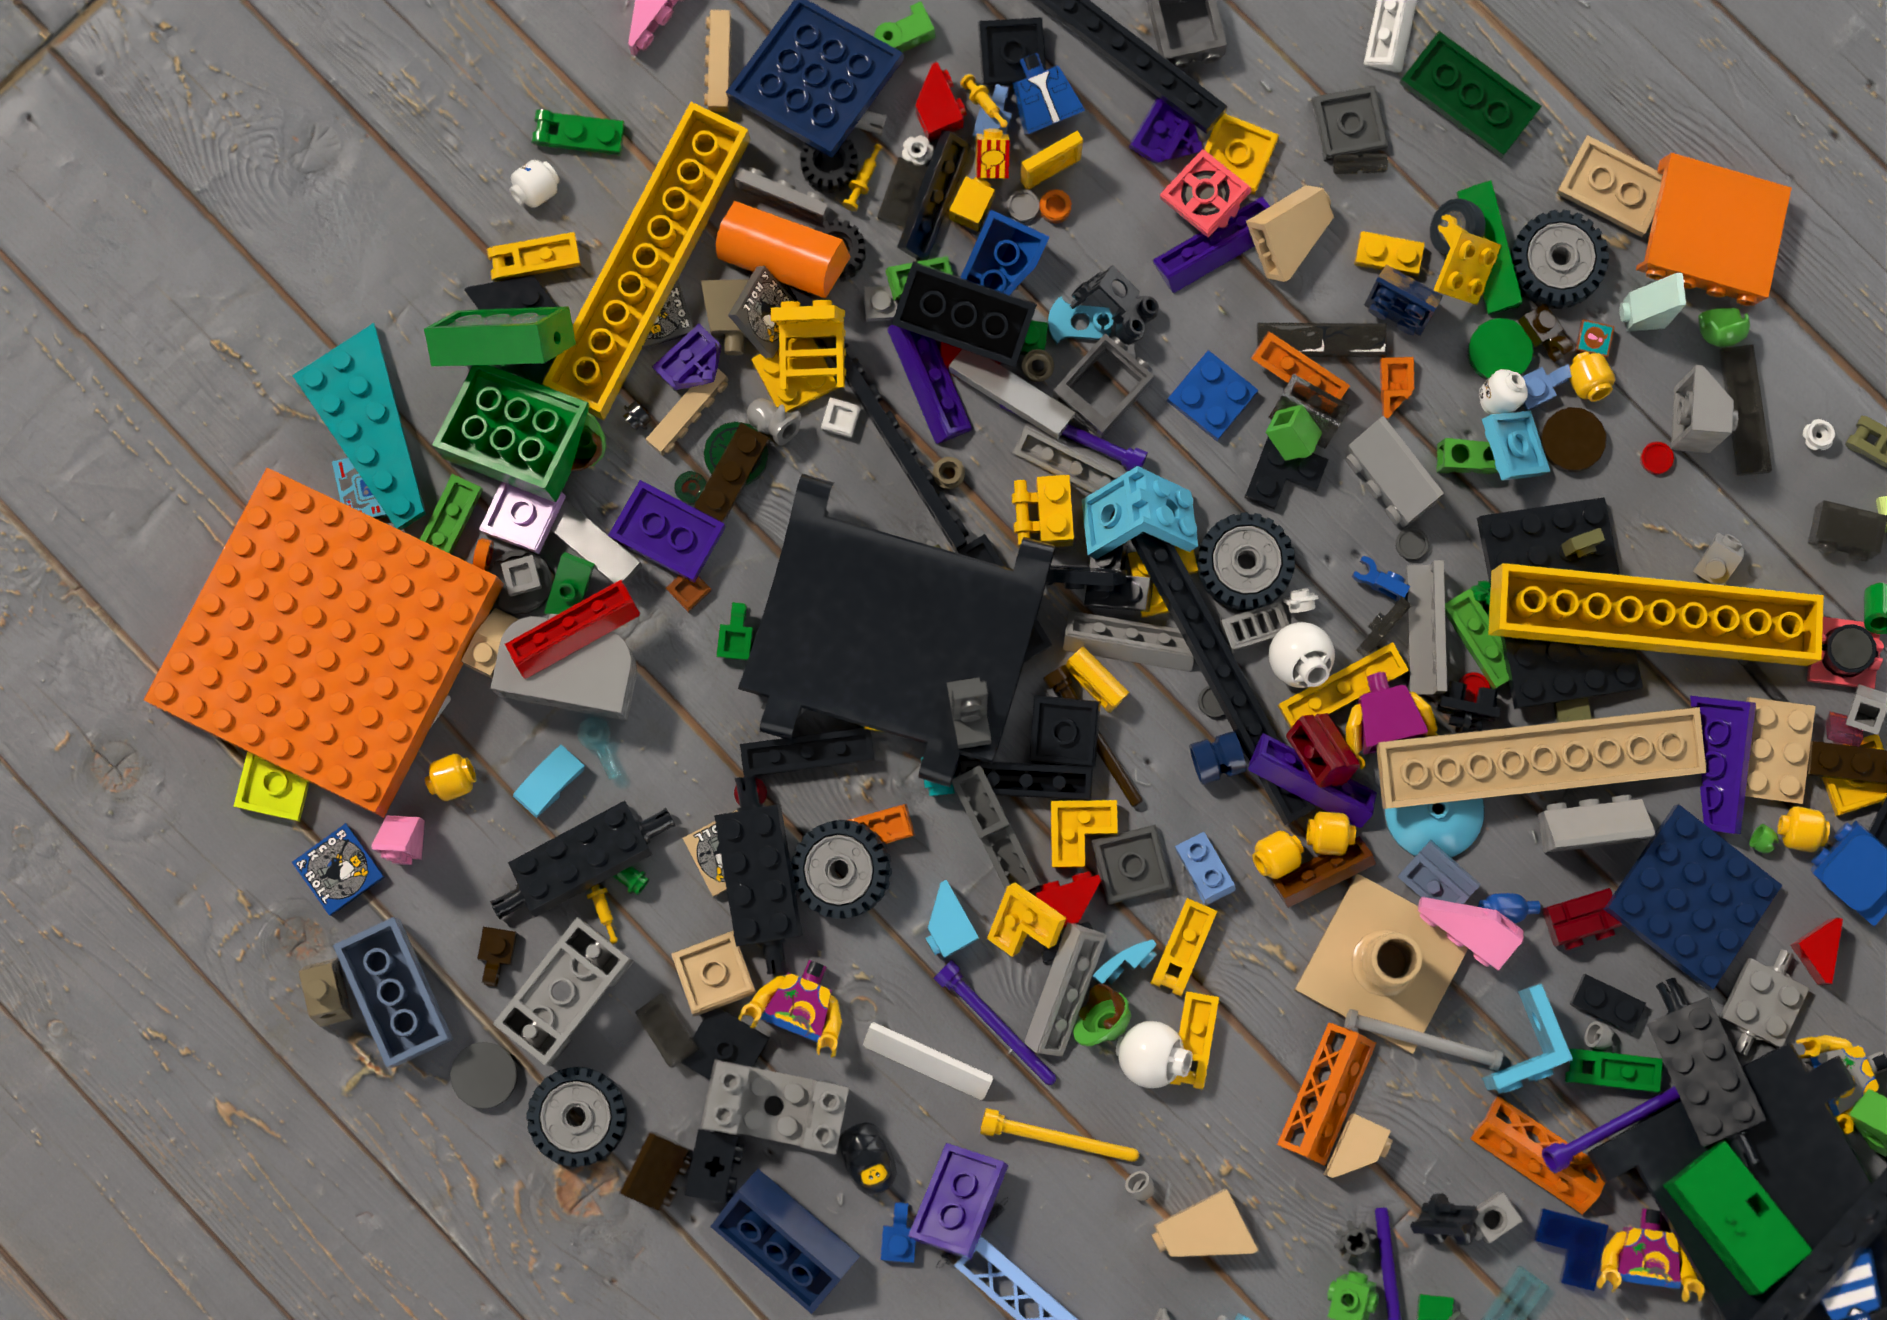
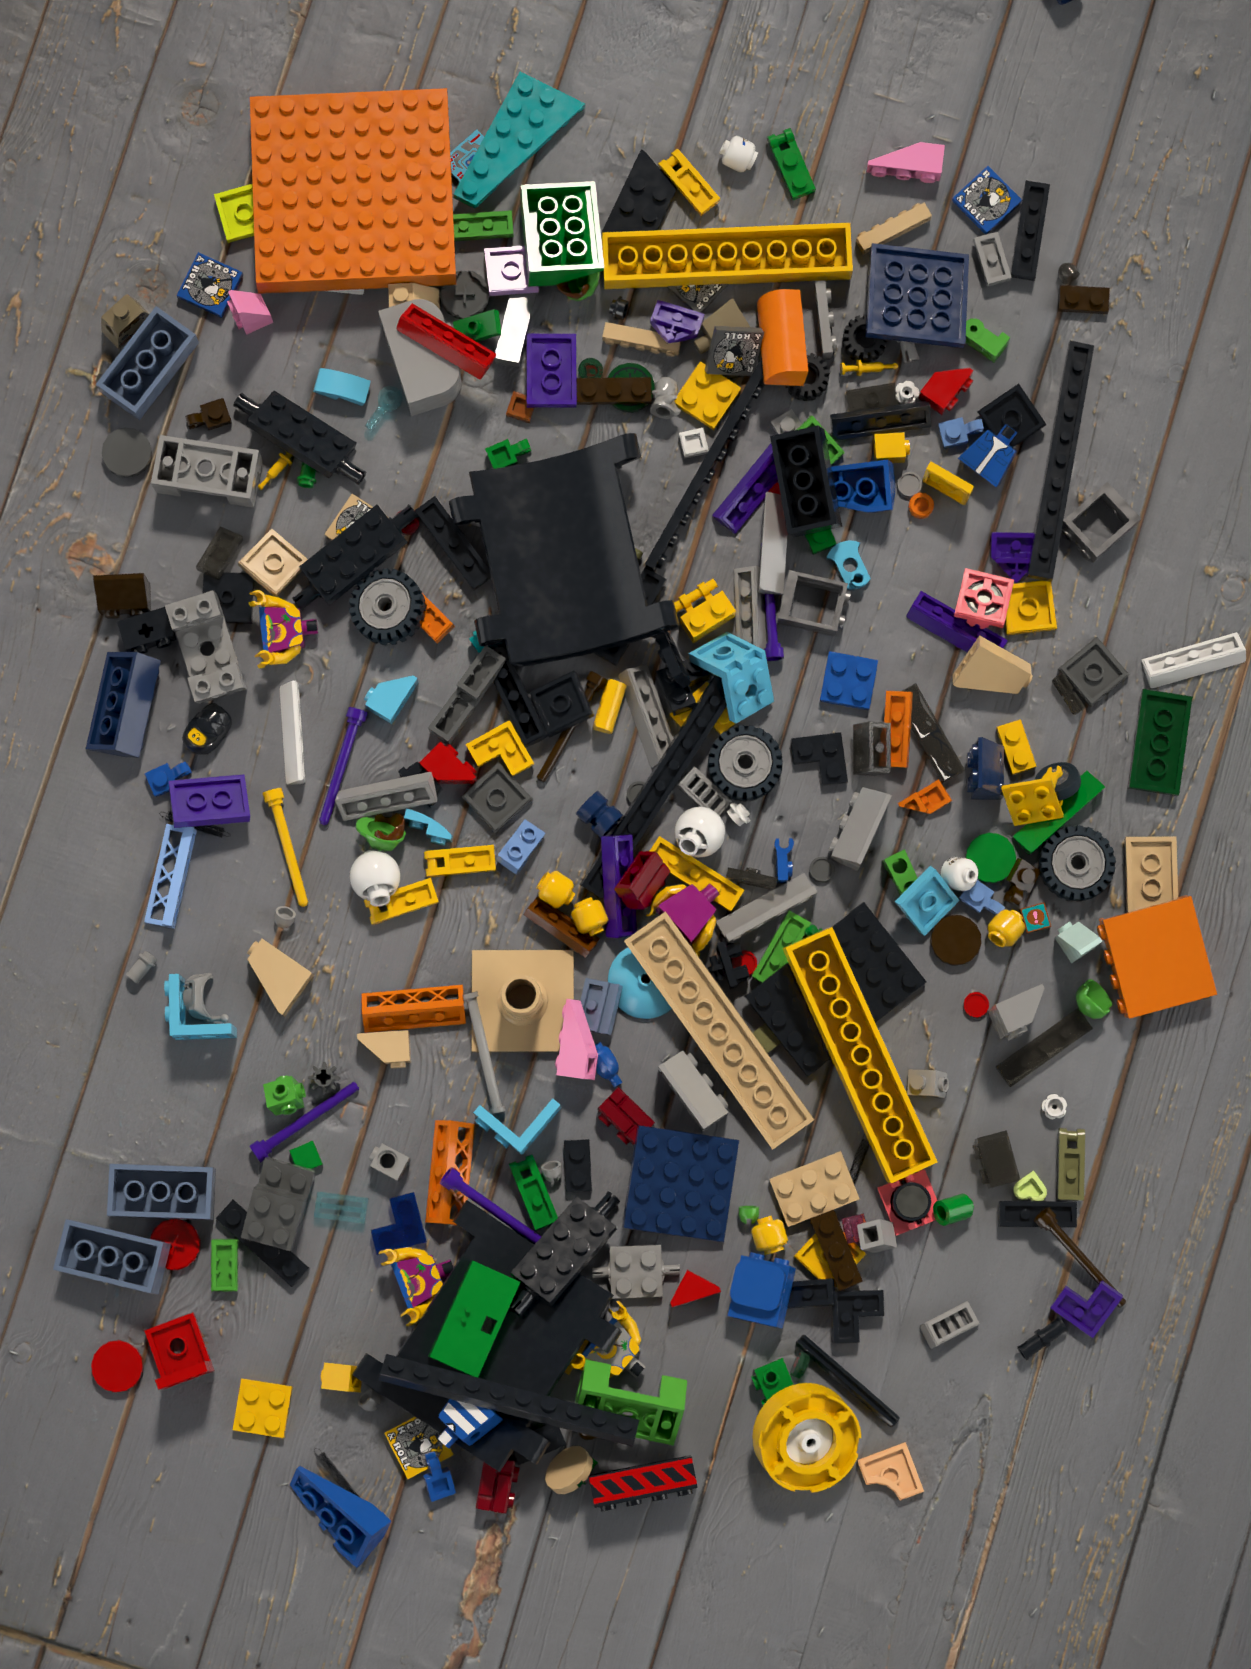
camera: 60 degrees right, 0 degrees up
green brick [424,306,576,367] -> none
yellow head [425,754,477,801] -> none
orange tile [473,538,494,571] -> none
light grey plate [501,555,542,597] -> none
wheel [526,1067,627,1167] -> none
yellow plate [771,300,846,390] -> none
dark tan plate [933,457,965,490] -> none
dark grey bracket [947,677,991,749] -> none
yellow piece [960,74,1008,128] -> none
brick [975,129,1010,178] -> none
yellow plate [987,882,1066,957] -> none
dark tan plate [1022,349,1054,382] -> none
black piece [1070,265,1159,345] -> none
bright green brick [1265,404,1322,461] -> none
black hips [1410,1193,1479,1246] -> none
olive plate [1561,528,1605,558] -> none
dark purple wing [1690,695,1756,834] -> none

